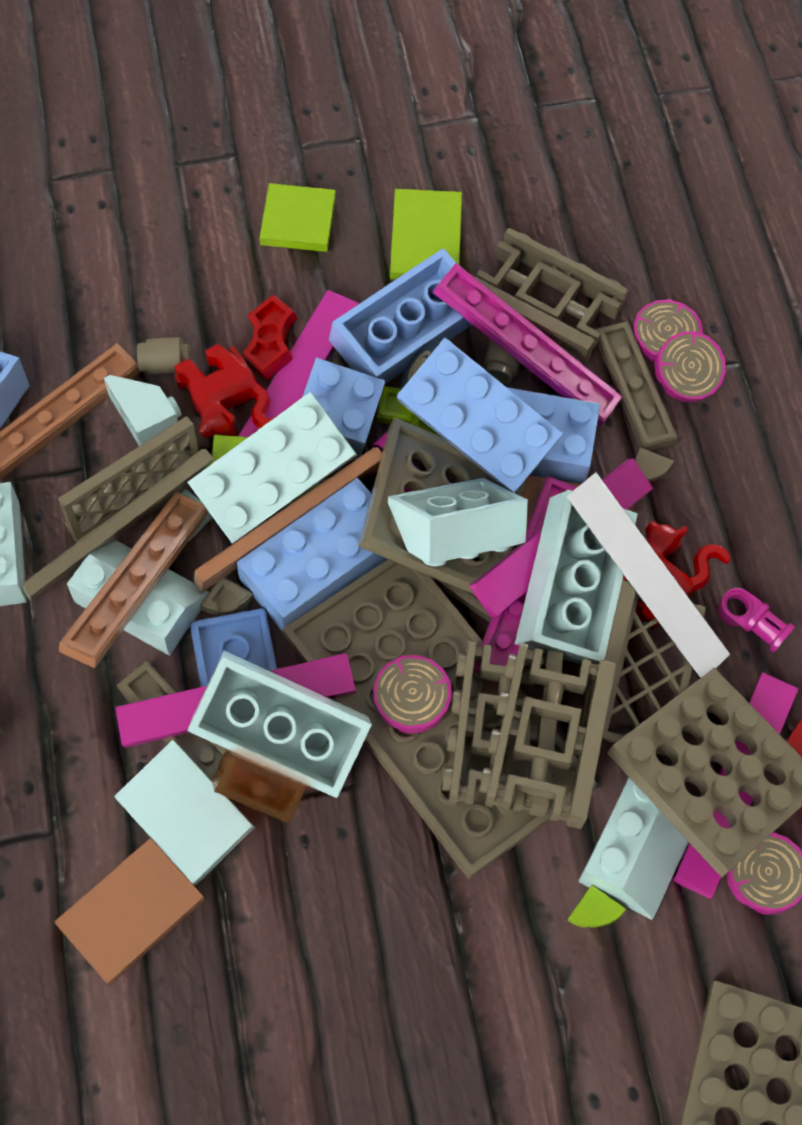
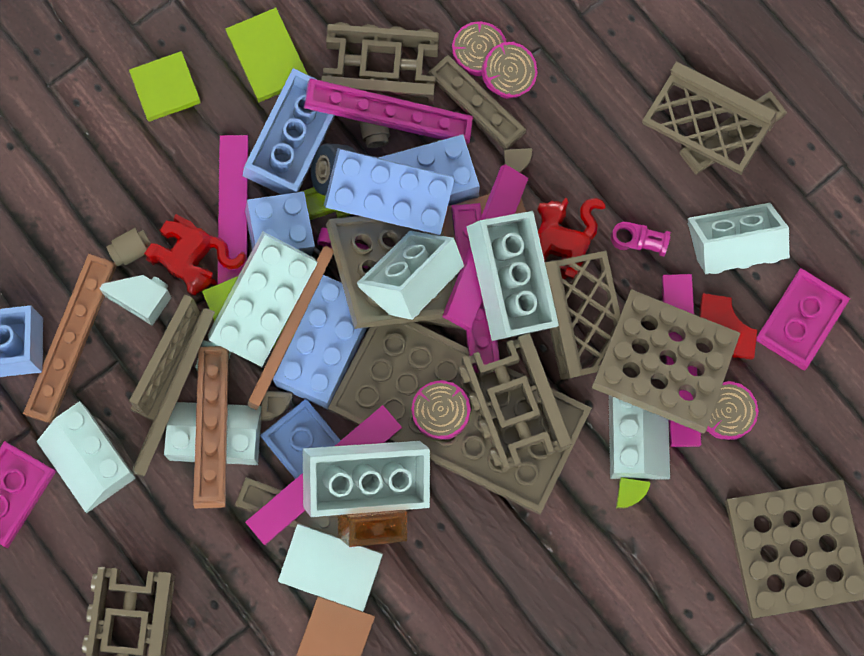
camera: 25 degrees left, 10 degrees up
red tile [242,294,298,381] -> none
dark tan fence [479,643,616,829] -> none
white sticker [566,472,730,678] -> none

